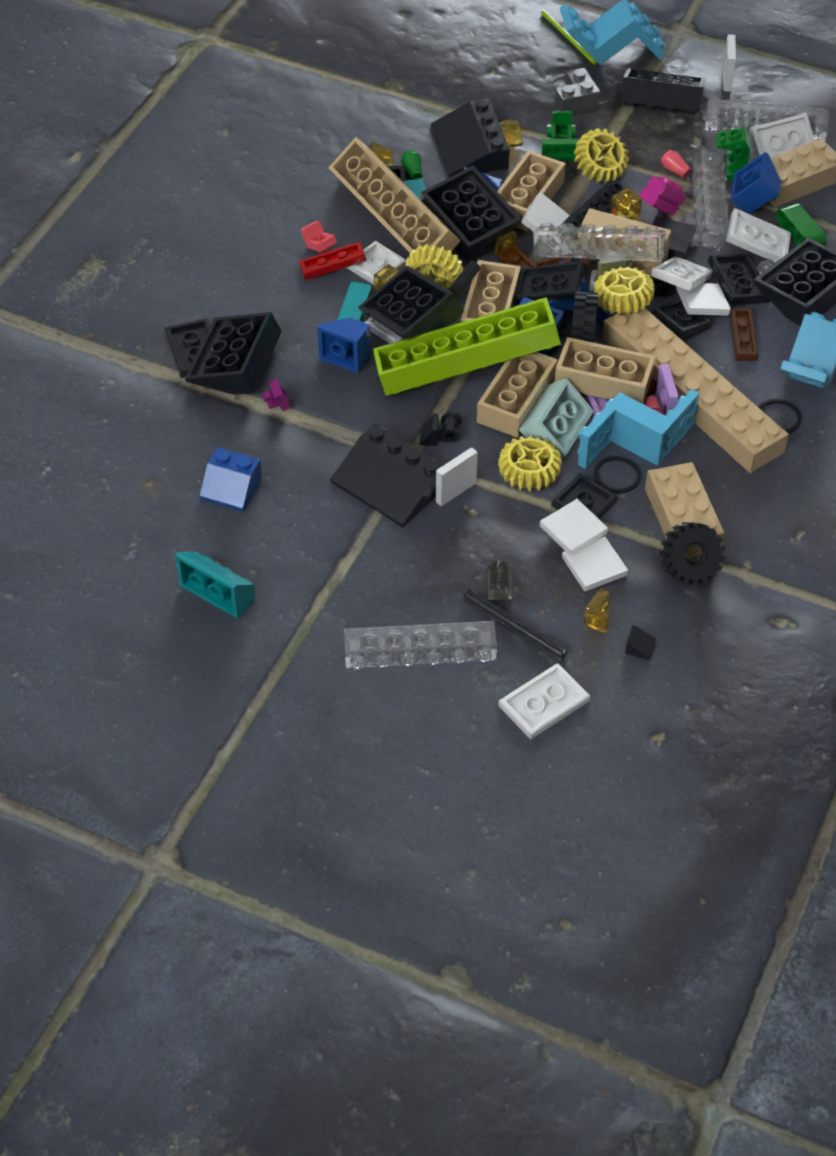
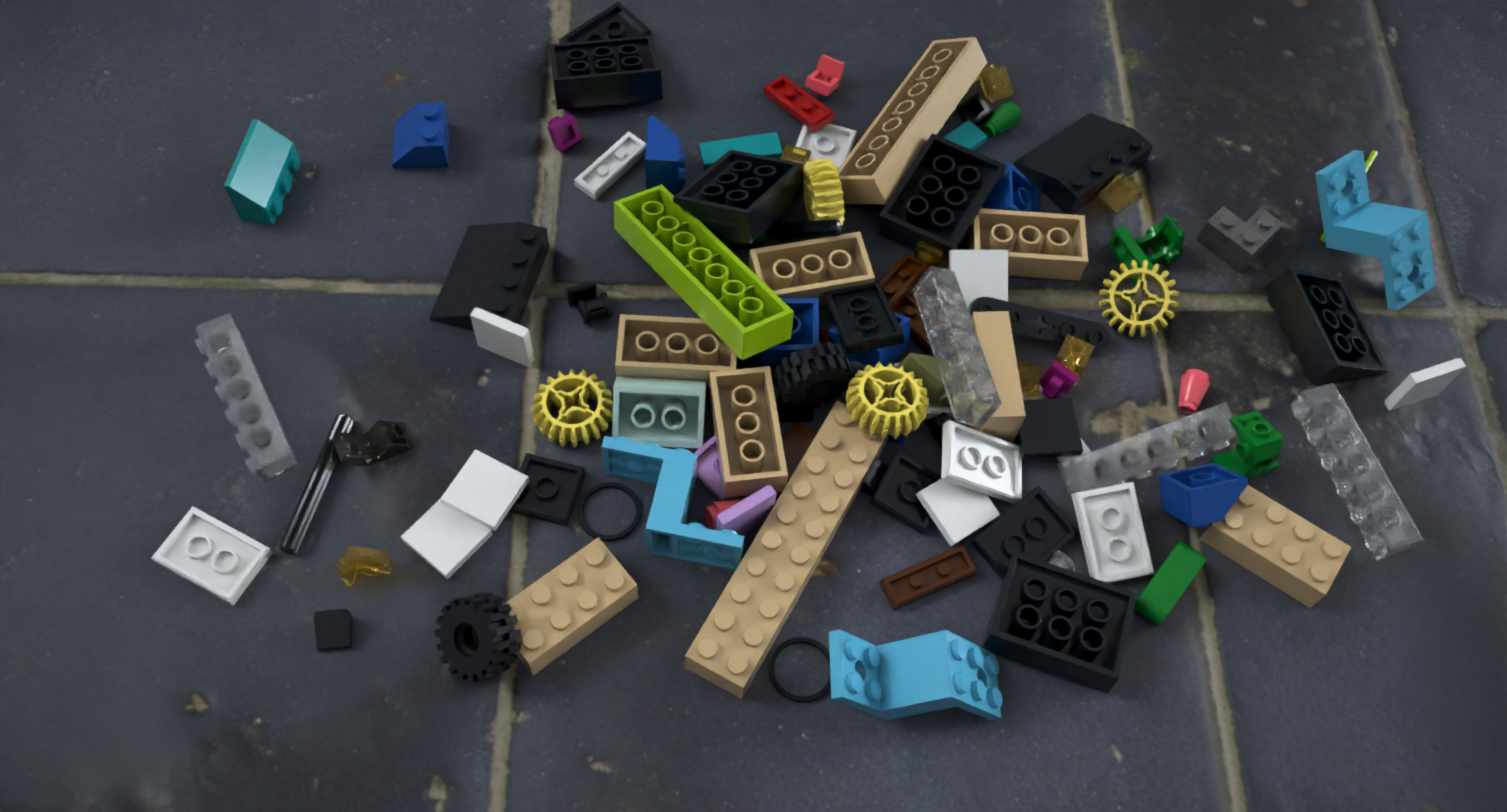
camera: 60 degrees right, 10 degrees up
dark pink brick [639,176,687,216] -> none
white tile [749,113,815,158] -> none
none -> white tile [574,131,646,200]
none -> magenta tile [1038,359,1080,399]

